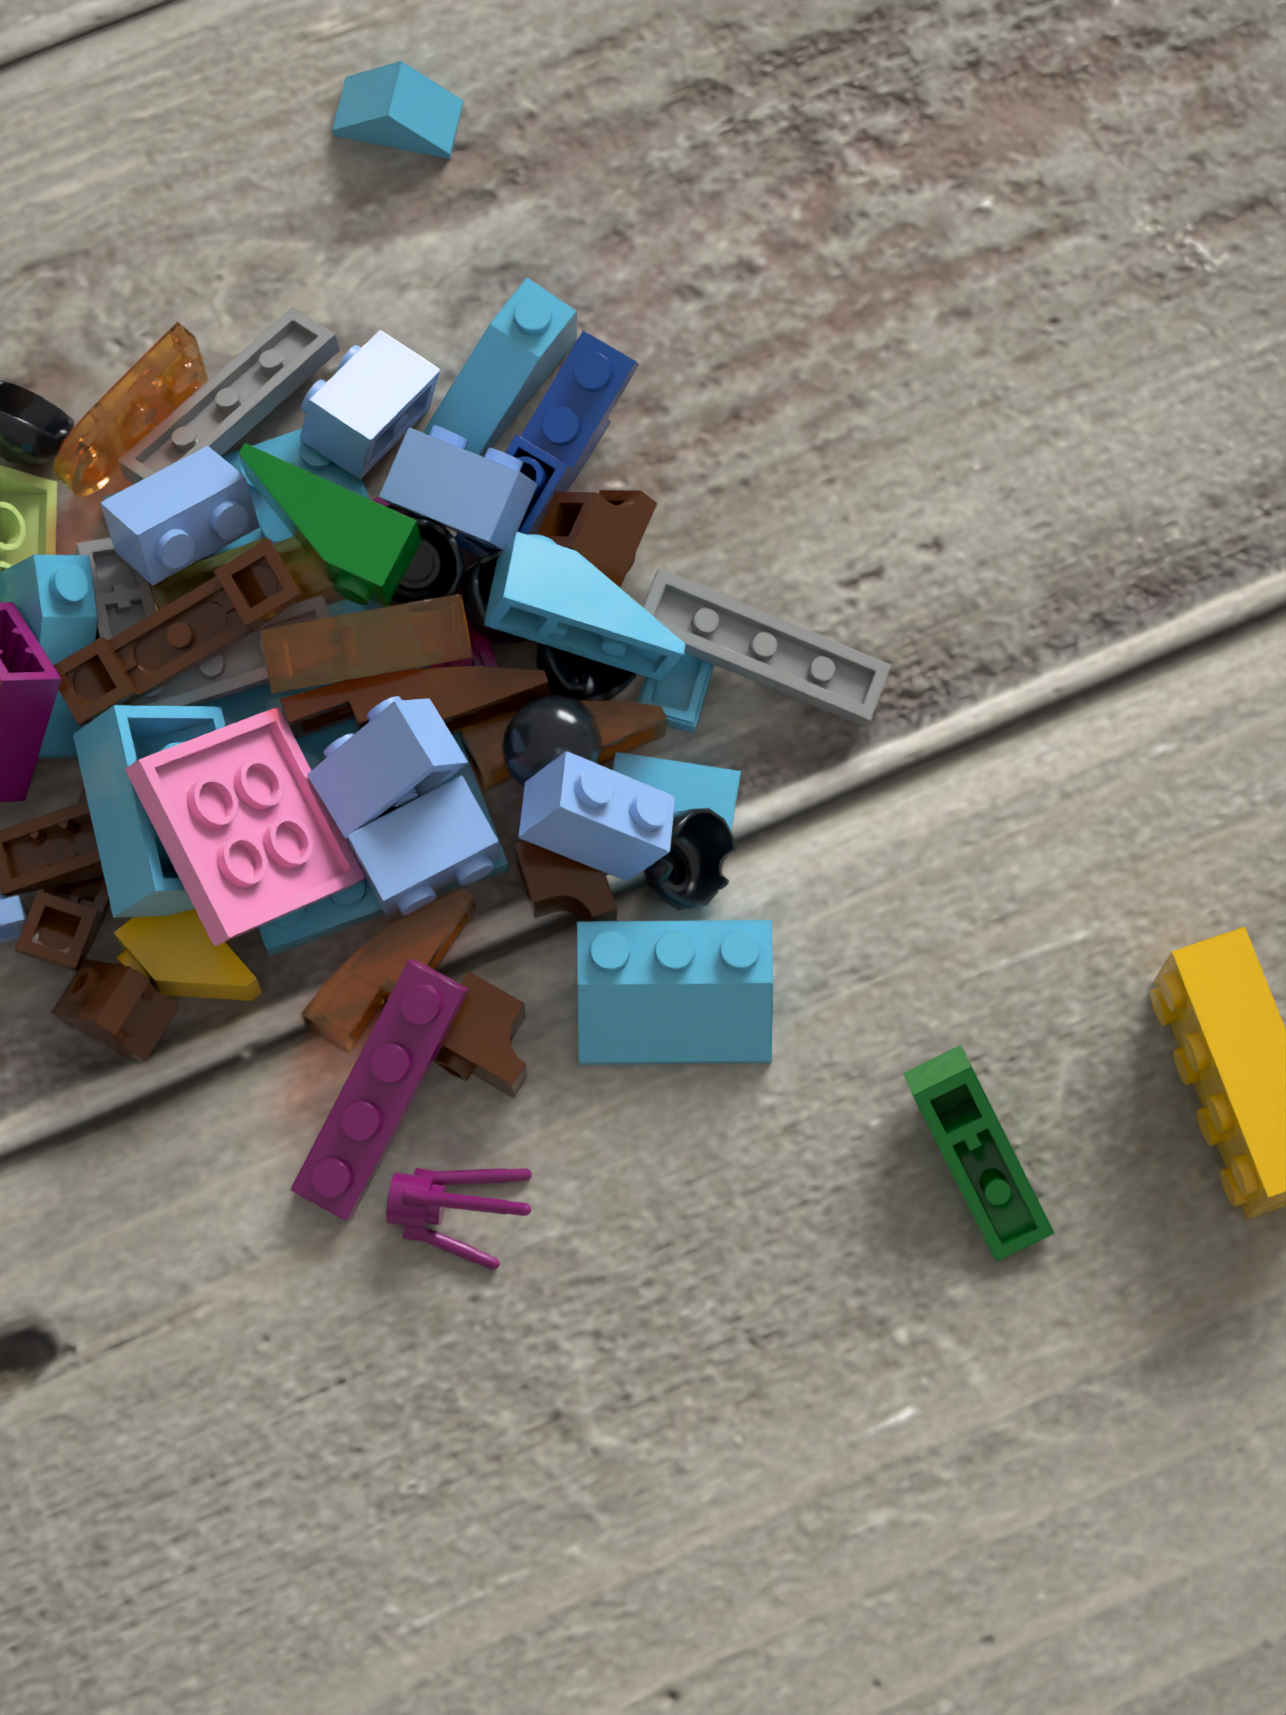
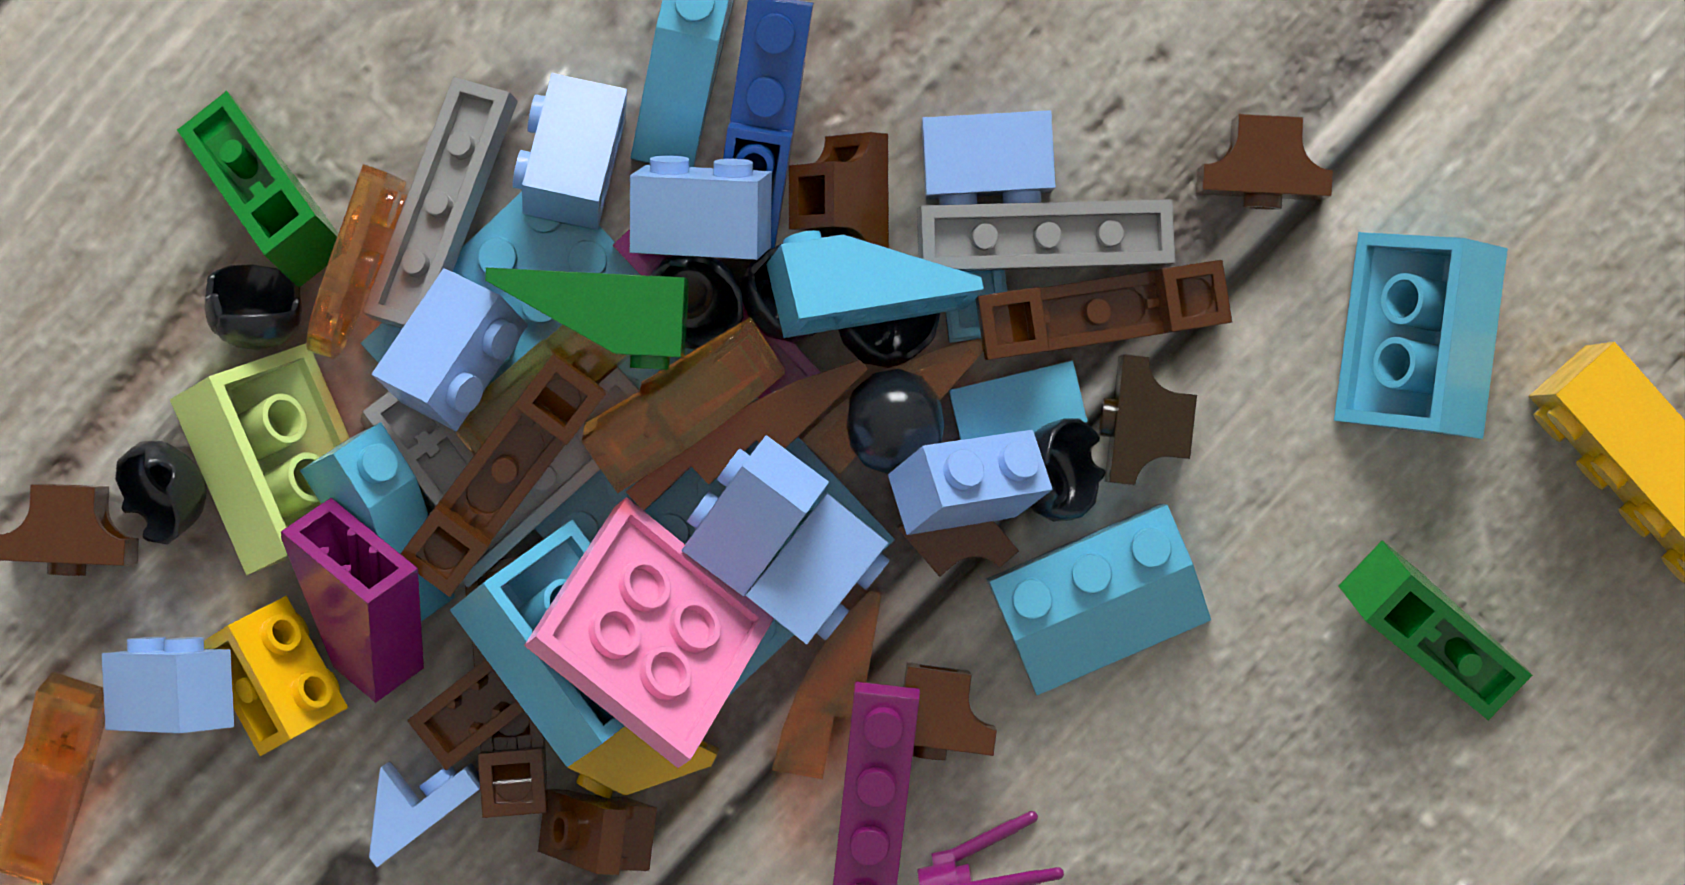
camera: 20 degrees left, 15 degrees up
none -> green slope [177,90,349,288]
none -> light blue brick [921,110,1056,205]
none -> reddish brown slope [975,259,1232,361]
none -> dark brown brick [1099,354,1197,485]
none -> reddish brown brick [1196,114,1333,210]
none -> medium azure slope [1334,232,1508,439]

